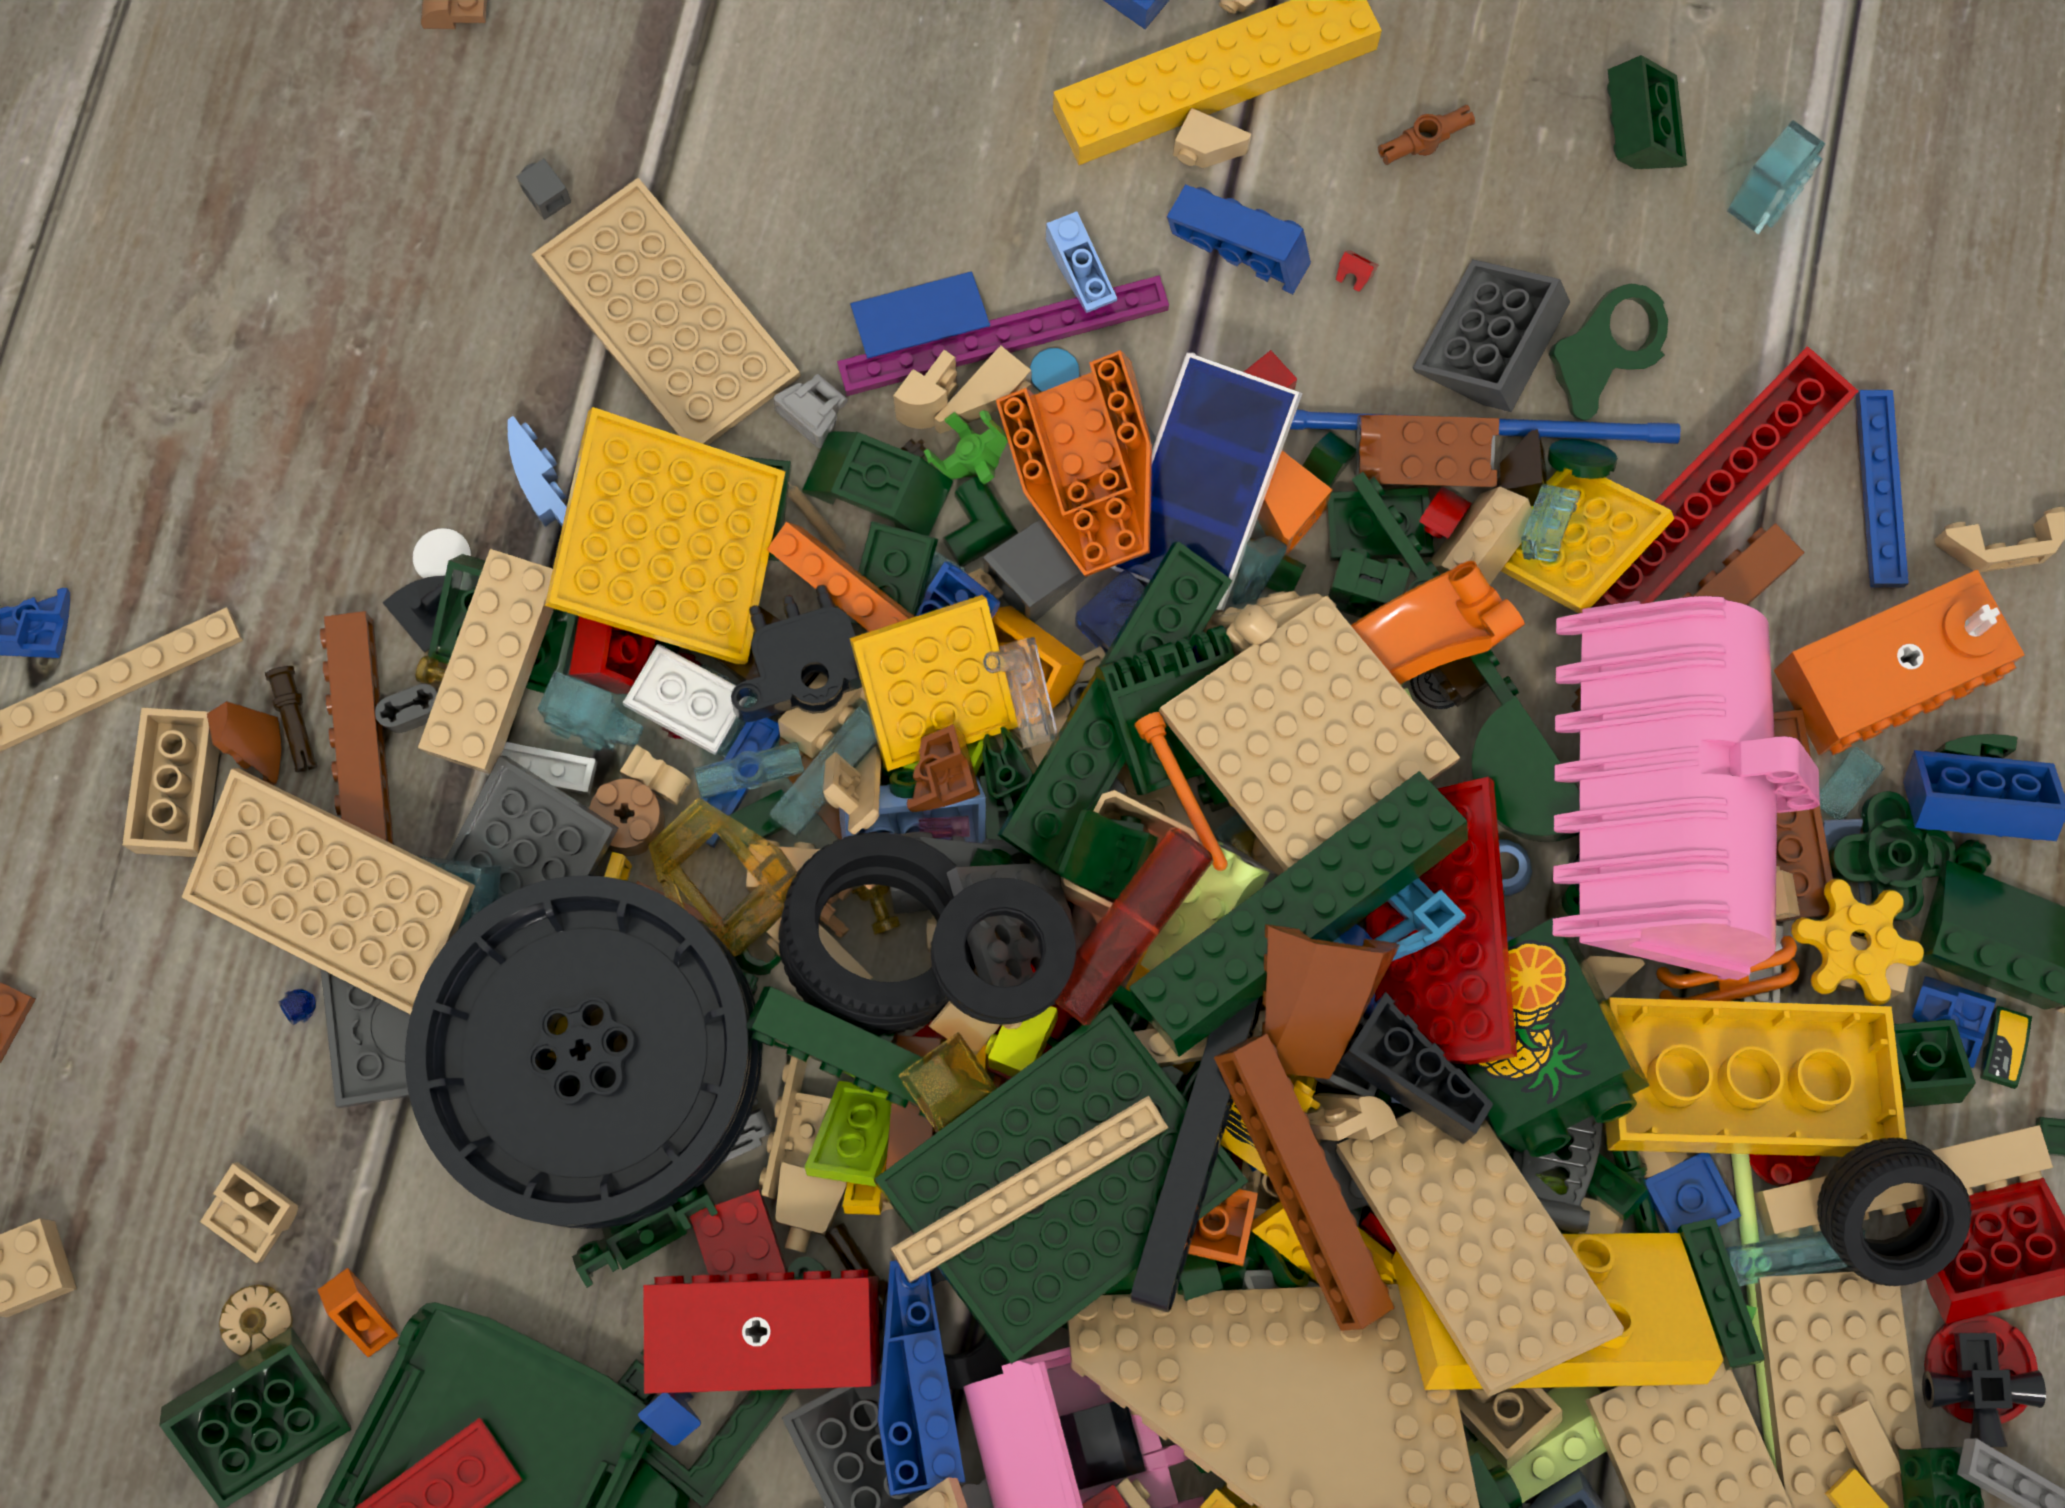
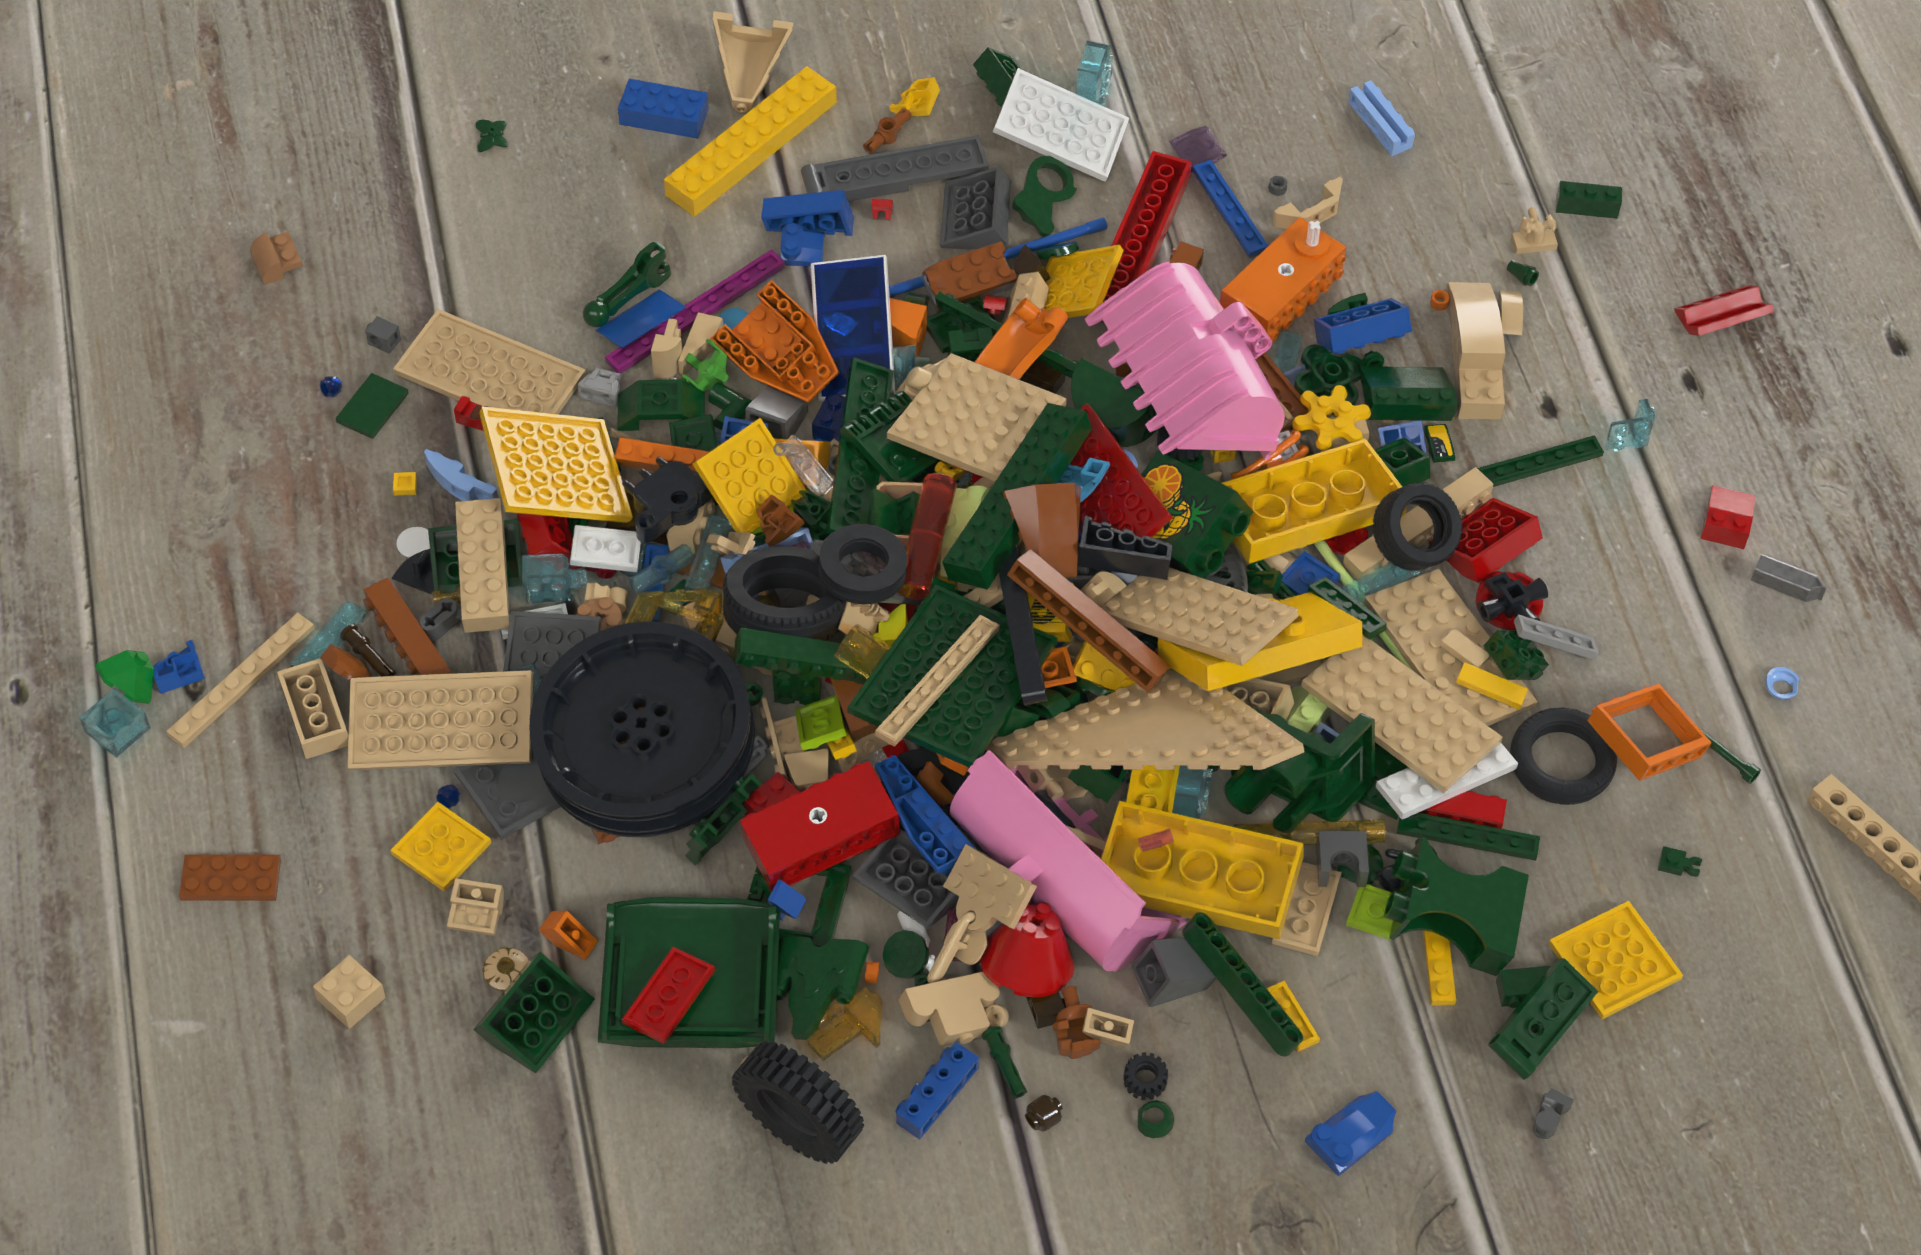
camera: 25 degrees left, 20 degrees down
light blue slope [1046,211,1117,313] -> none
orange piece [1134,712,1228,871] -> none
tan slope [1173,108,1252,168] -> none
clear light blue hinge [1521,484,1580,562] -> none
none -> clear light blue plate [290,601,366,667]
none -> clear blue plate [320,376,342,397]
none -> dark green tile [336,373,409,439]
none -> yellow plate [390,802,492,892]
none -> yellow plate [393,472,417,496]
none -> red leg [454,395,488,431]
none -> dark green piece [583,242,671,327]
none -> blue slope [780,223,825,266]
none -> dark grey hinge [801,135,989,202]
none -> yellow slope [889,77,940,116]
none -> dark orange slope [914,761,954,806]
none -> white plate [993,68,1129,182]
none -> clear purple slope [1169,126,1227,173]
none -> dark grey axle [1268,176,1287,196]

